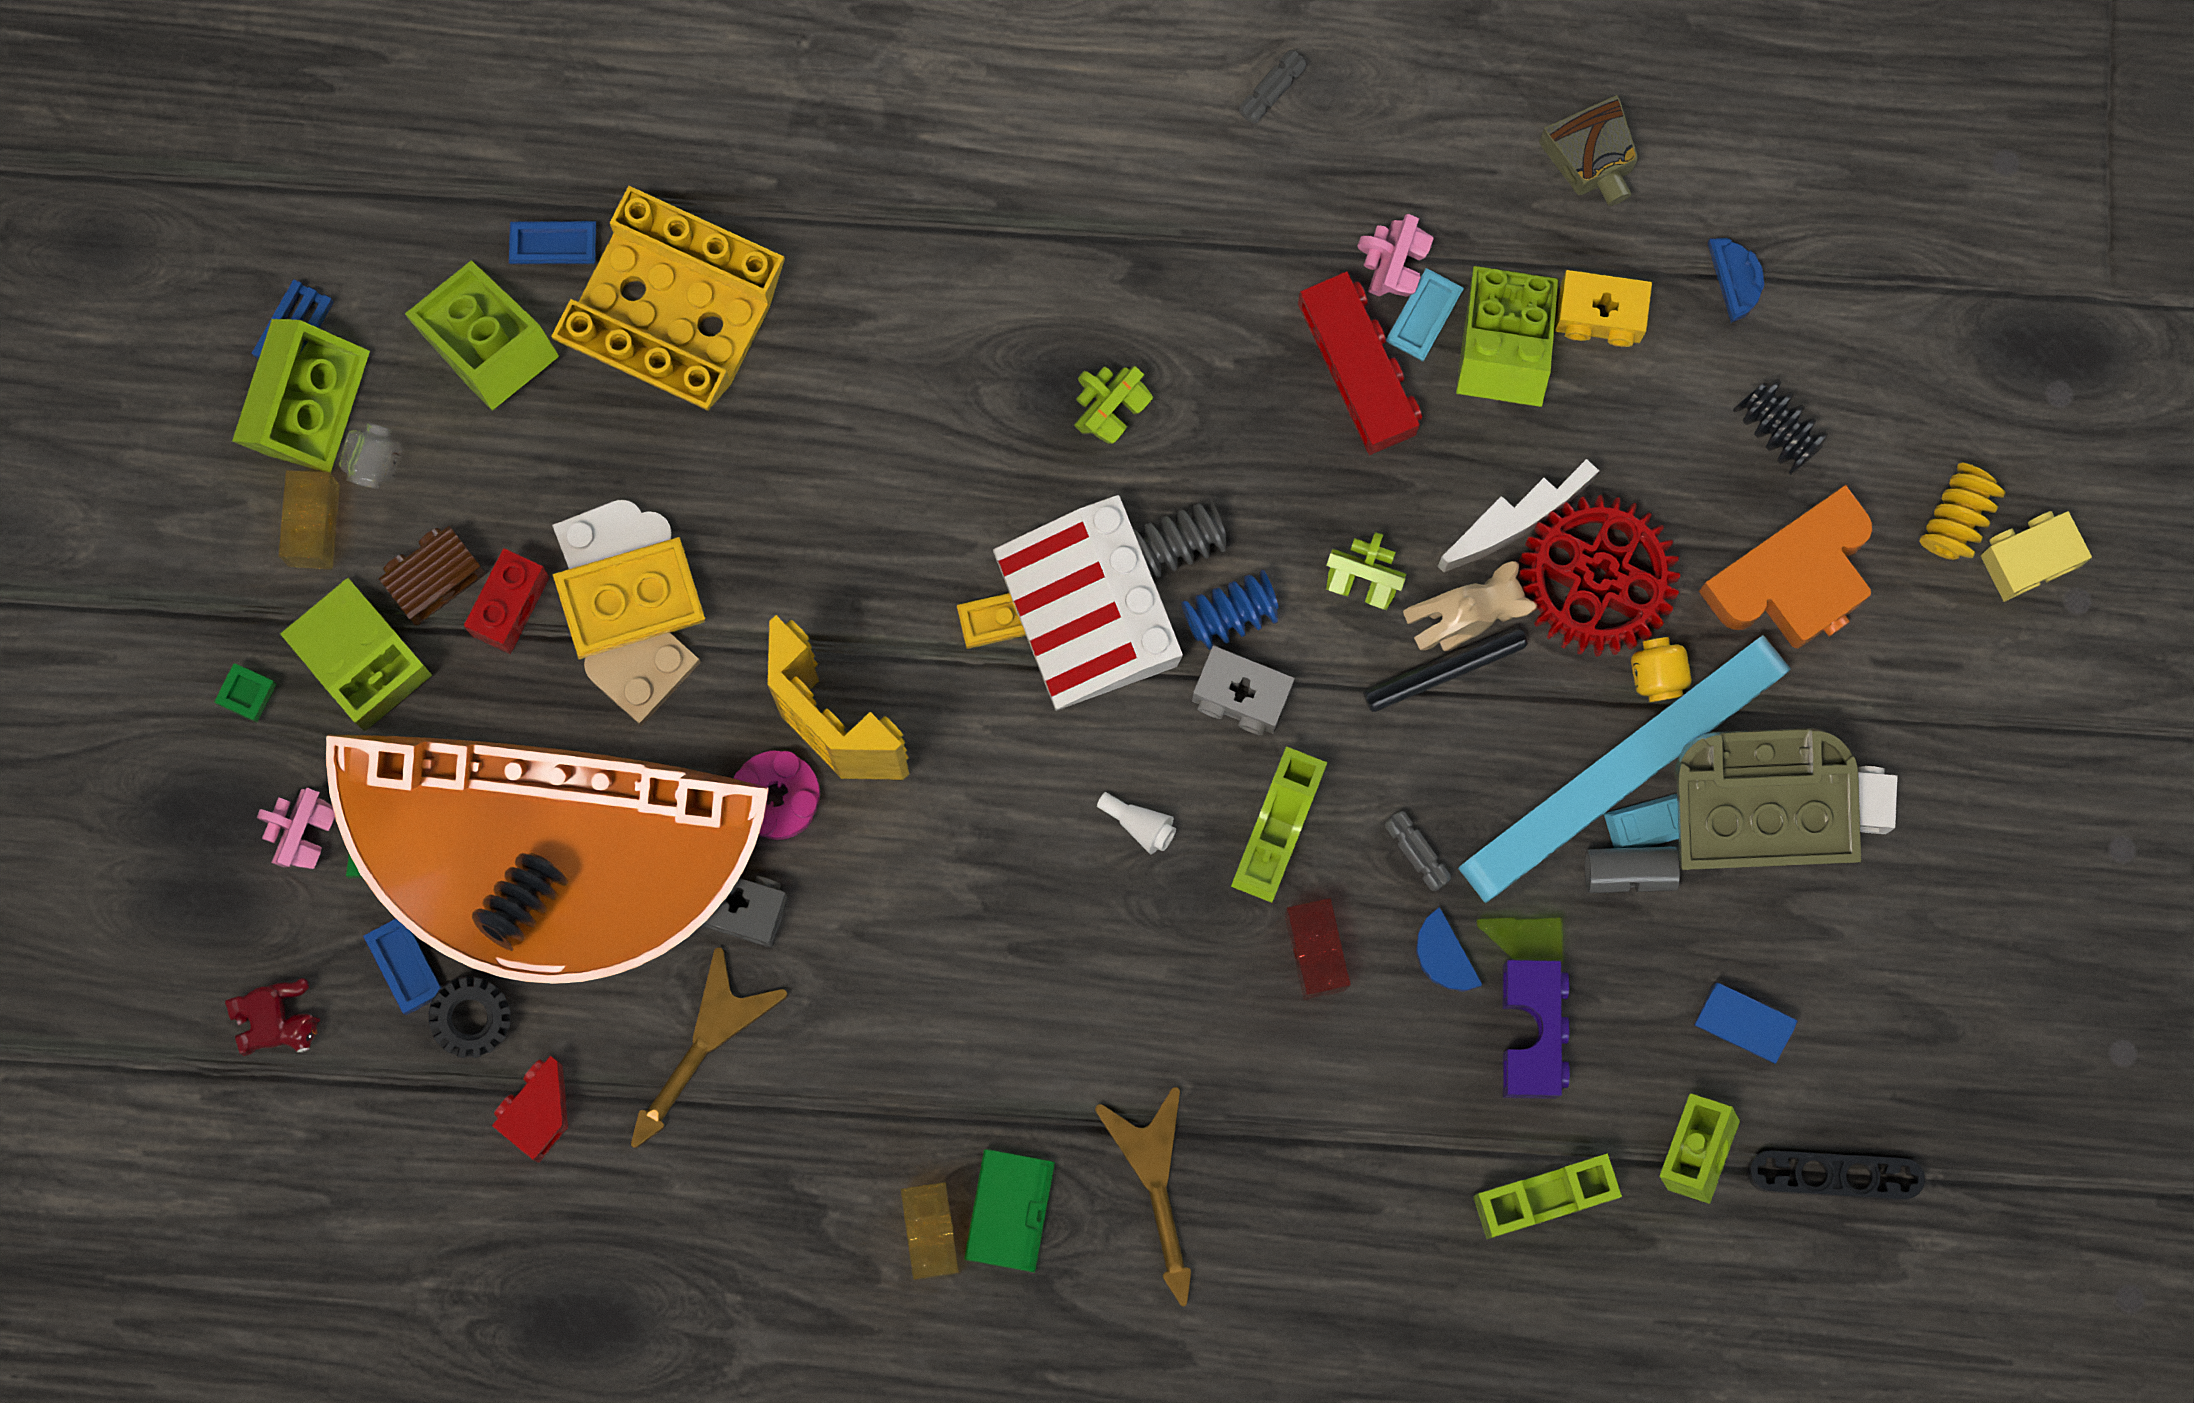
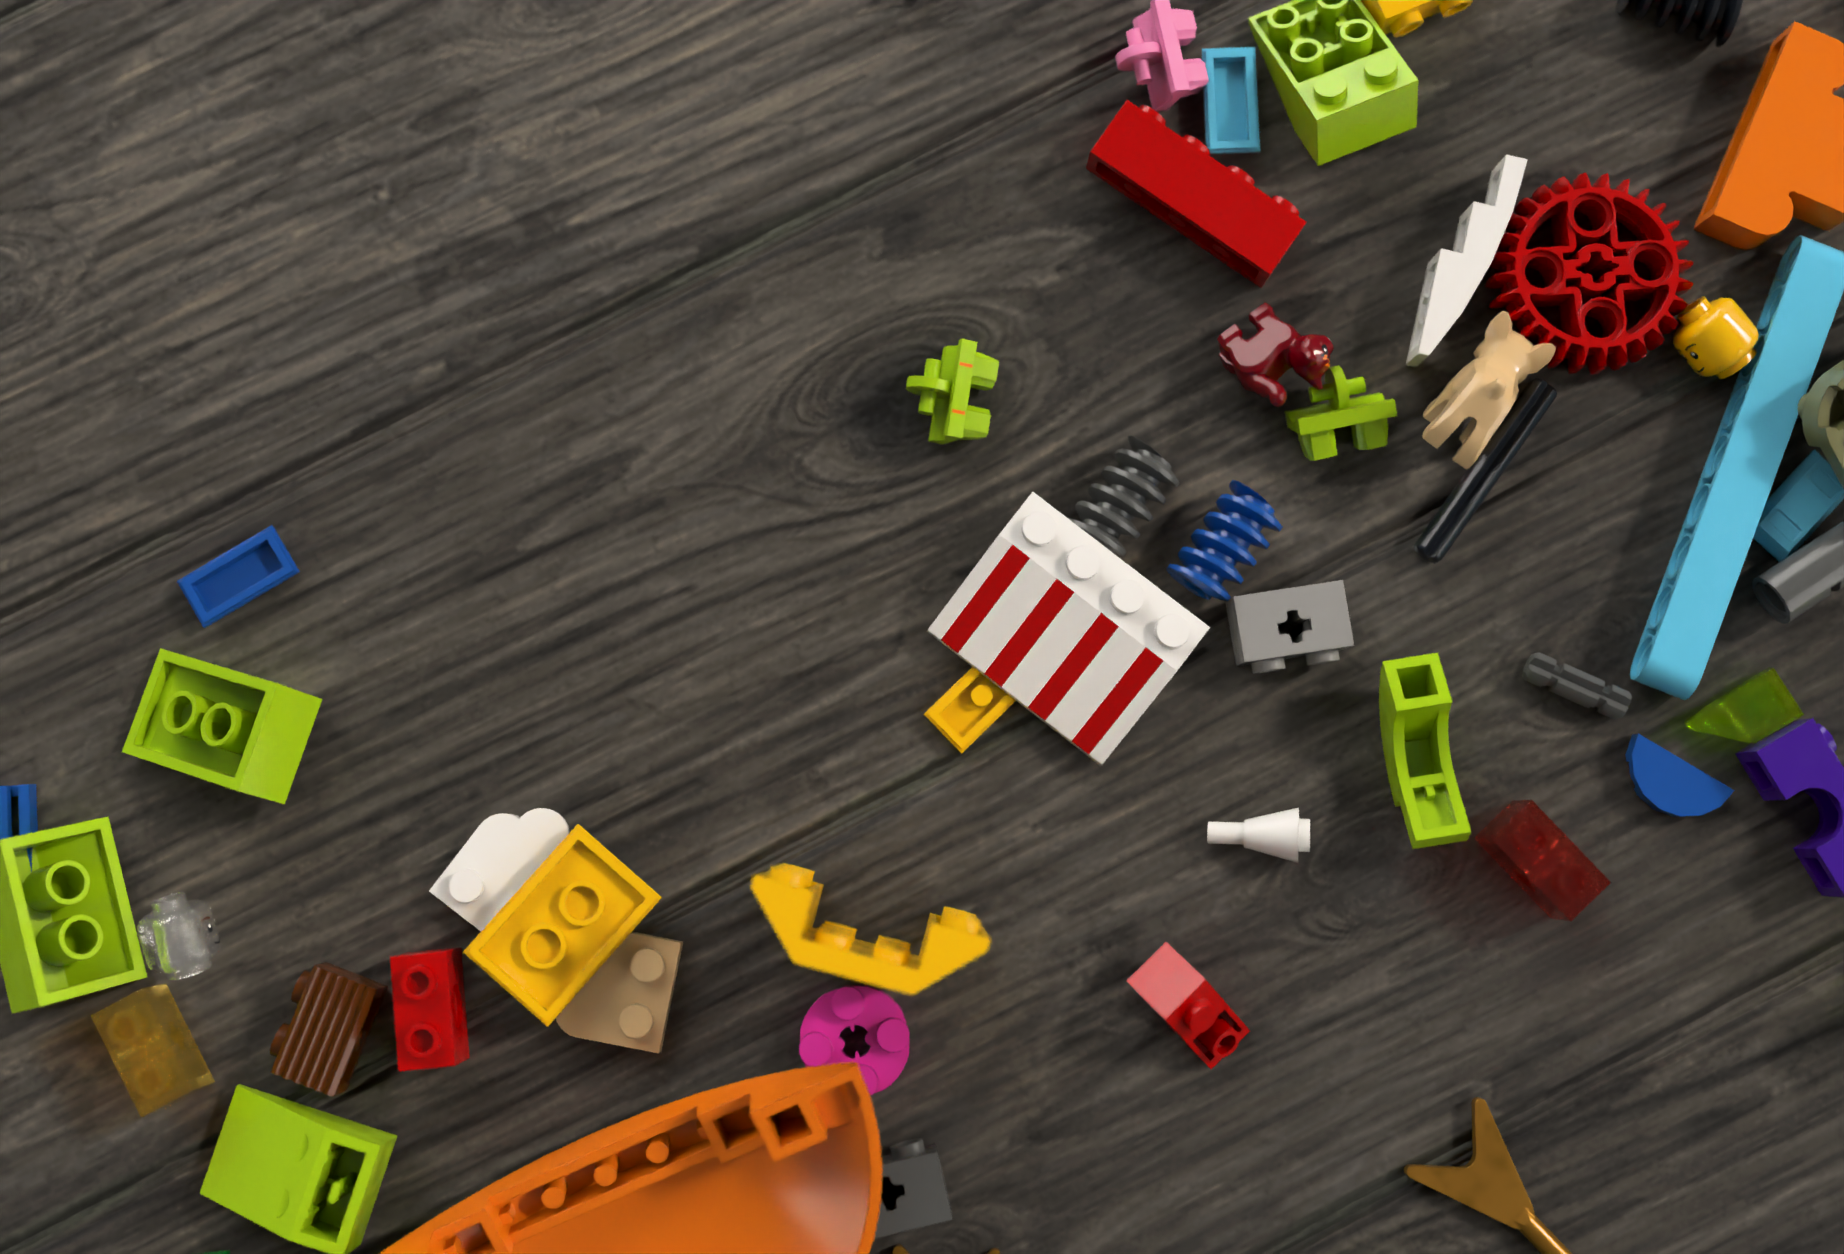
camera: 30 degrees left, 5 degrees up
yellow slope [551,186,785,411] -> none
none -> red slope [1126,942,1250,1070]
none -> dark red animal [1217,302,1334,407]

